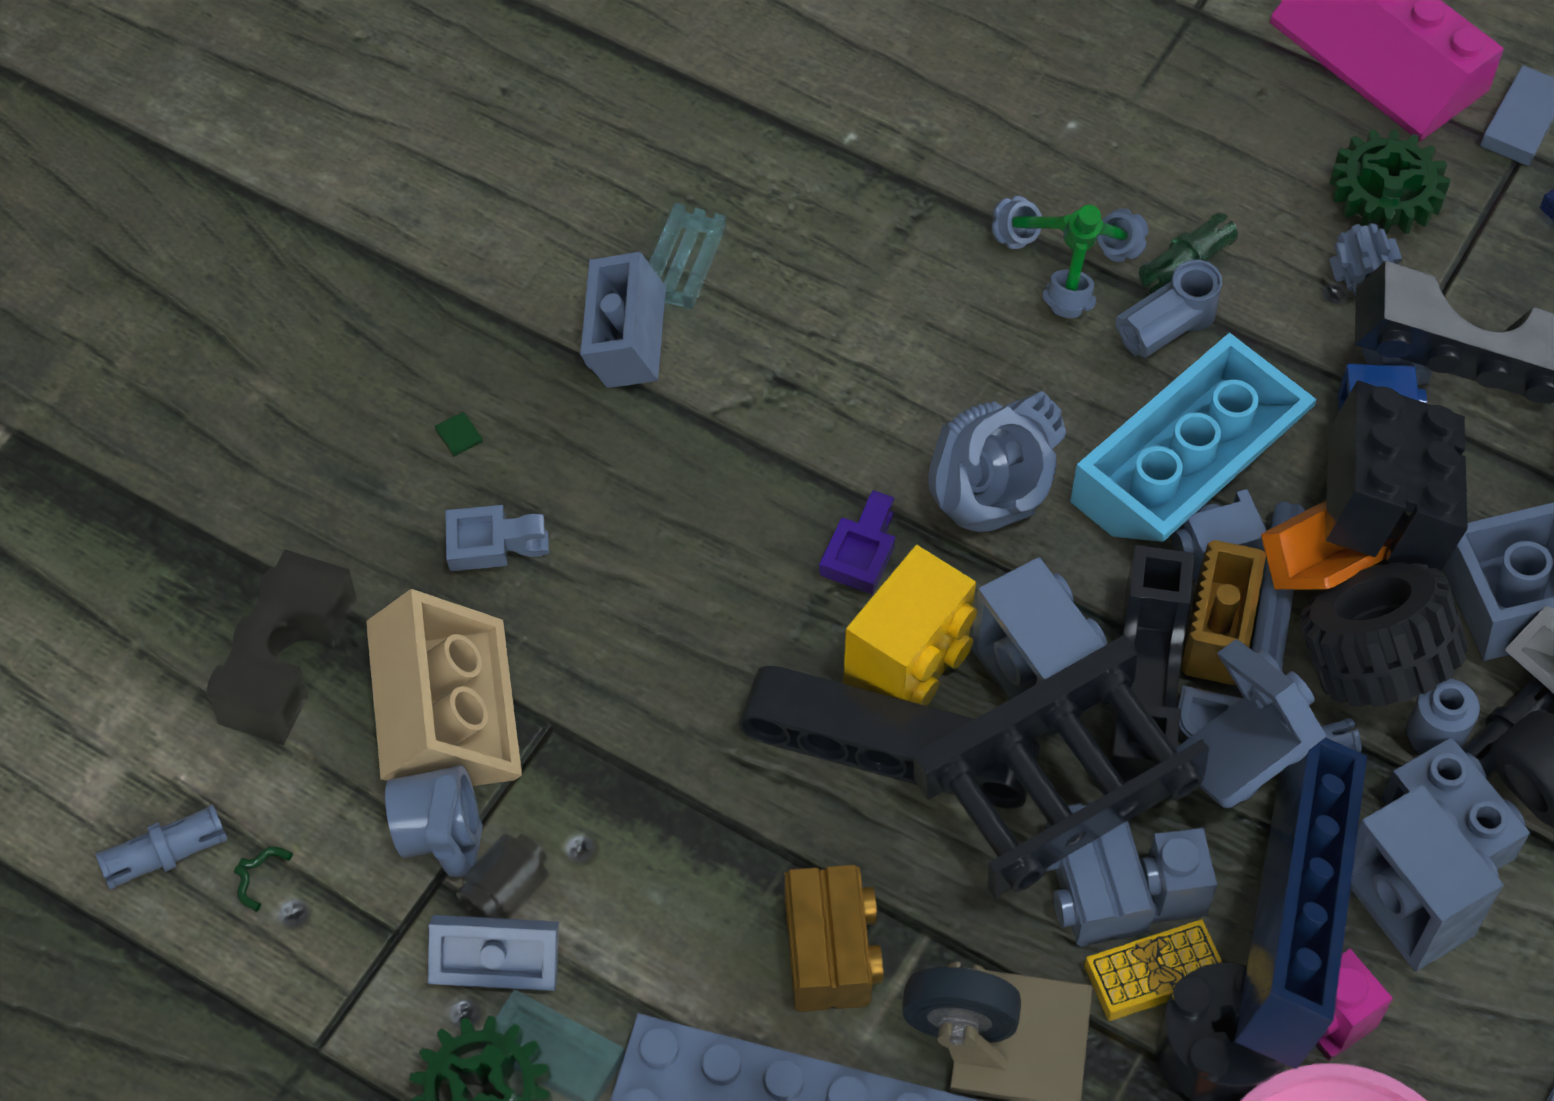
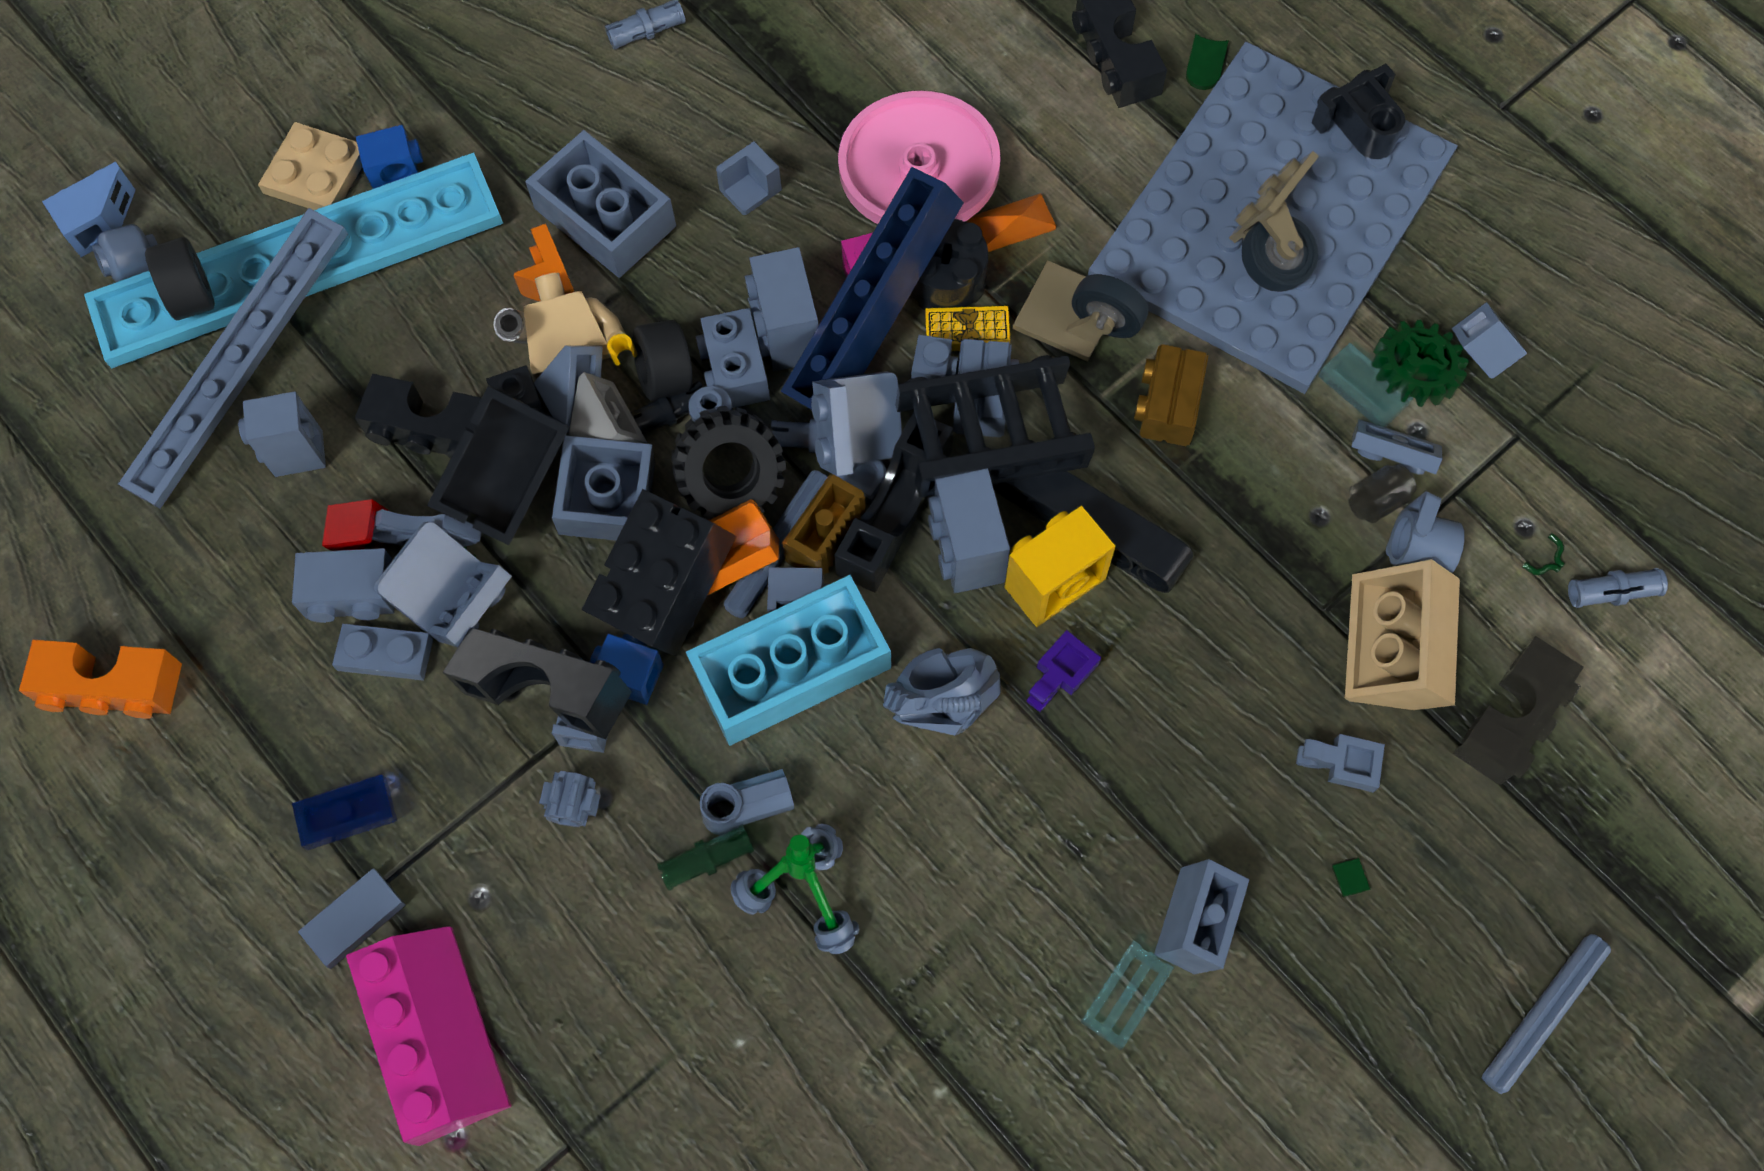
camera: 160 degrees left, 10 degrees up
dark green gear [1329,129,1450,234] -> none
none -> sand blue axle [1482,934,1611,1094]

